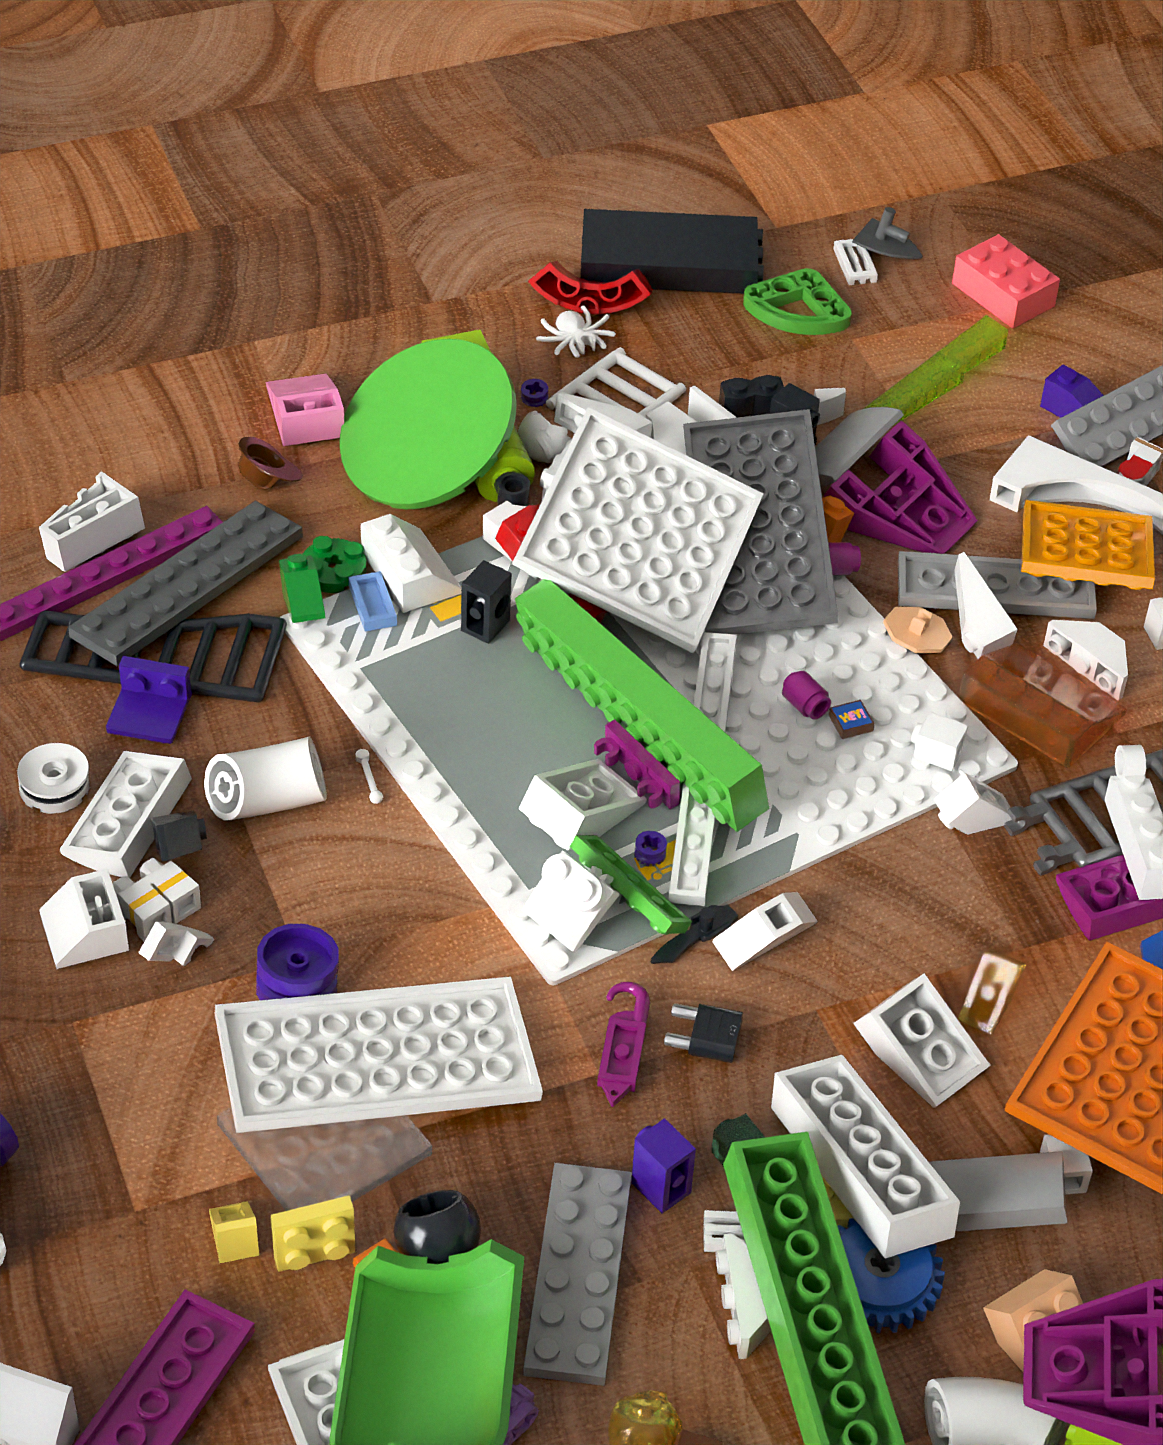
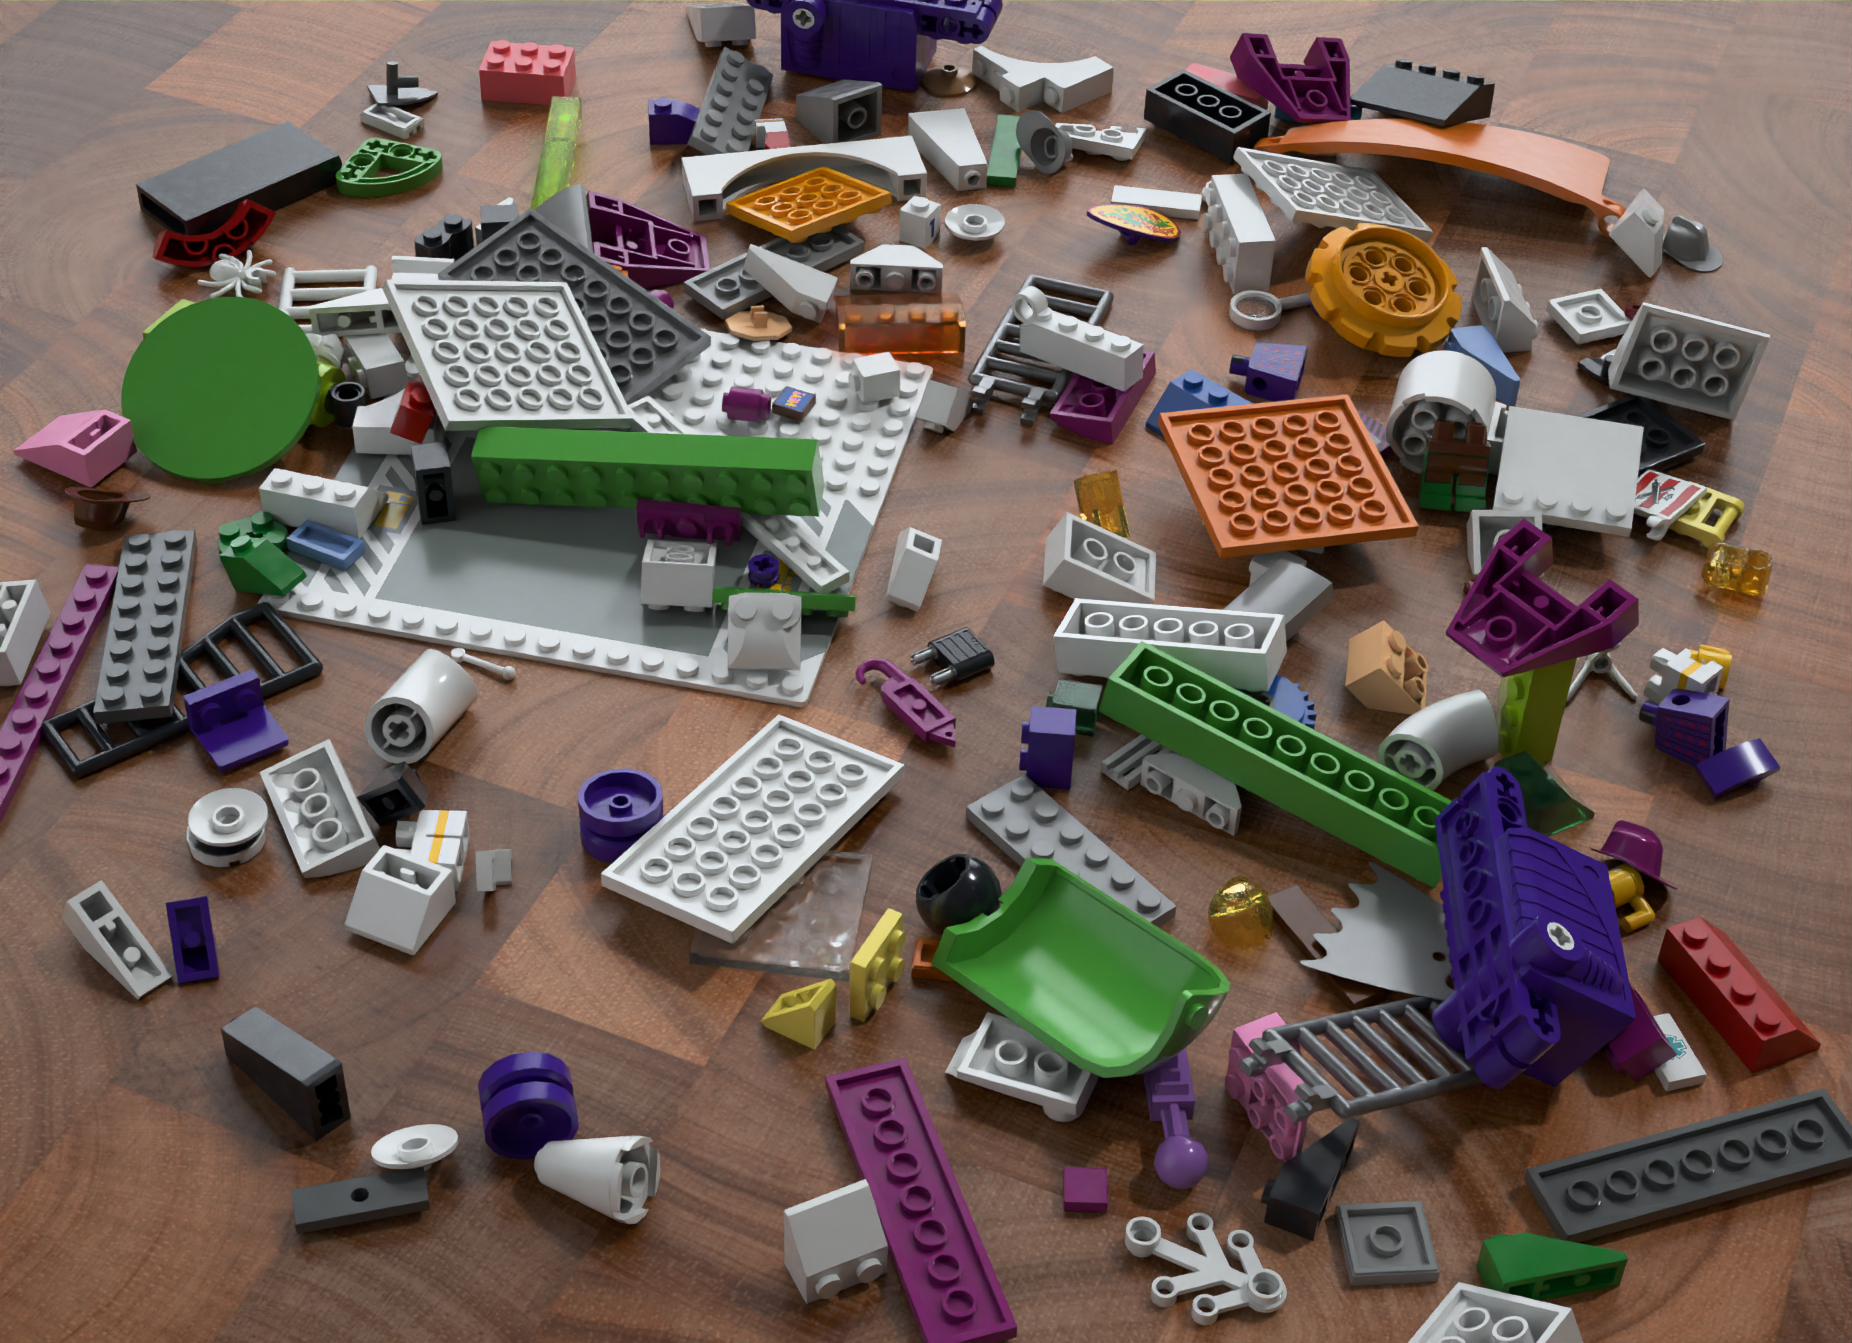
camera: 45 degrees left, 5 degrees down
black piece [650,904,739,964] -> none

